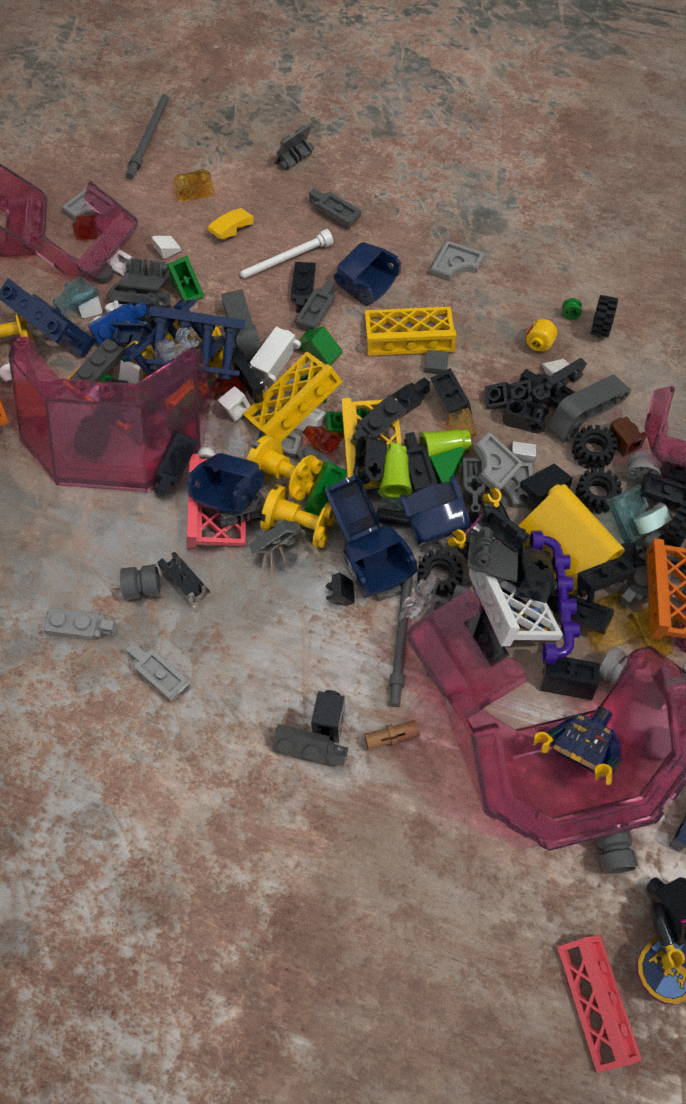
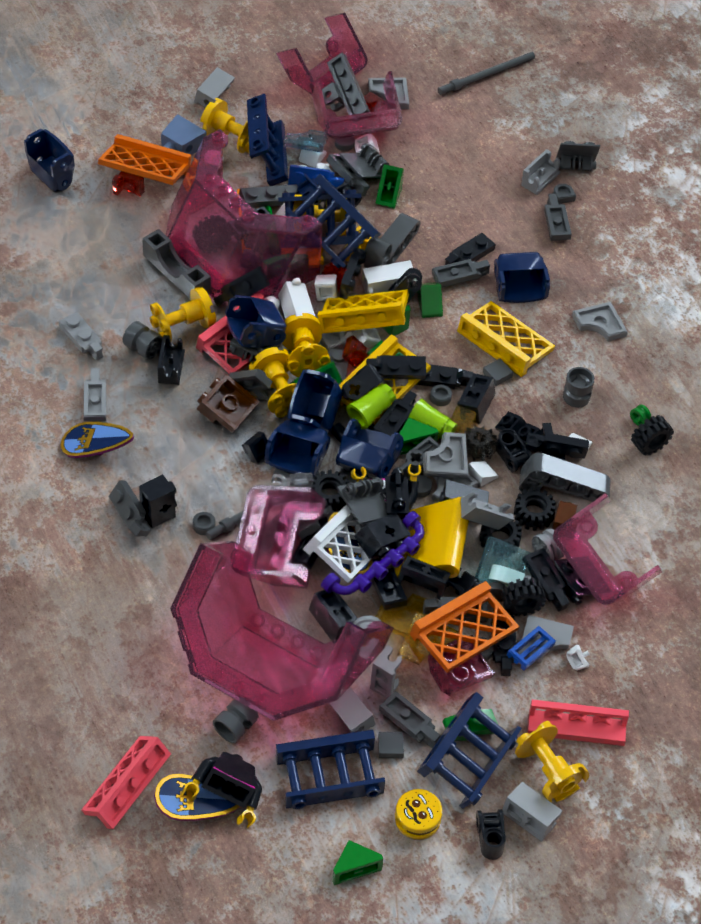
camera: 40 degrees right, 10 degrees down
white slope [151,236,182,259] -> none
clear plate [152,328,200,363] -> none
clear yellow piece [173,169,214,202] -> none
yellow slope [208,208,254,239] -> none
white piece [240,229,334,279] -> none
medium nougat pin [364,720,420,750] -> none
yellow head [525,319,558,352] -> none
torso [533,706,622,785] -> none
none -> shield [61,422,134,458]
none -> dark grey arch [142,229,211,298]
none -> yellow piece [149,287,216,342]
none -> dark grey tile [193,512,216,535]
none -> reddish brown plate [197,374,260,434]
none -> white brick [278,278,315,319]
none -> dark grey plate [320,52,370,123]
none -> black piece [387,268,422,304]
none -> dark grey tile [430,385,452,406]
none -> light grey hinge [461,492,514,530]
none -> clear smoke gear [465,425,498,462]
none -> light grey hinge [521,149,560,195]
none -> dark grey tile [553,184,576,204]
none -> dark grey wheel [563,367,595,408]

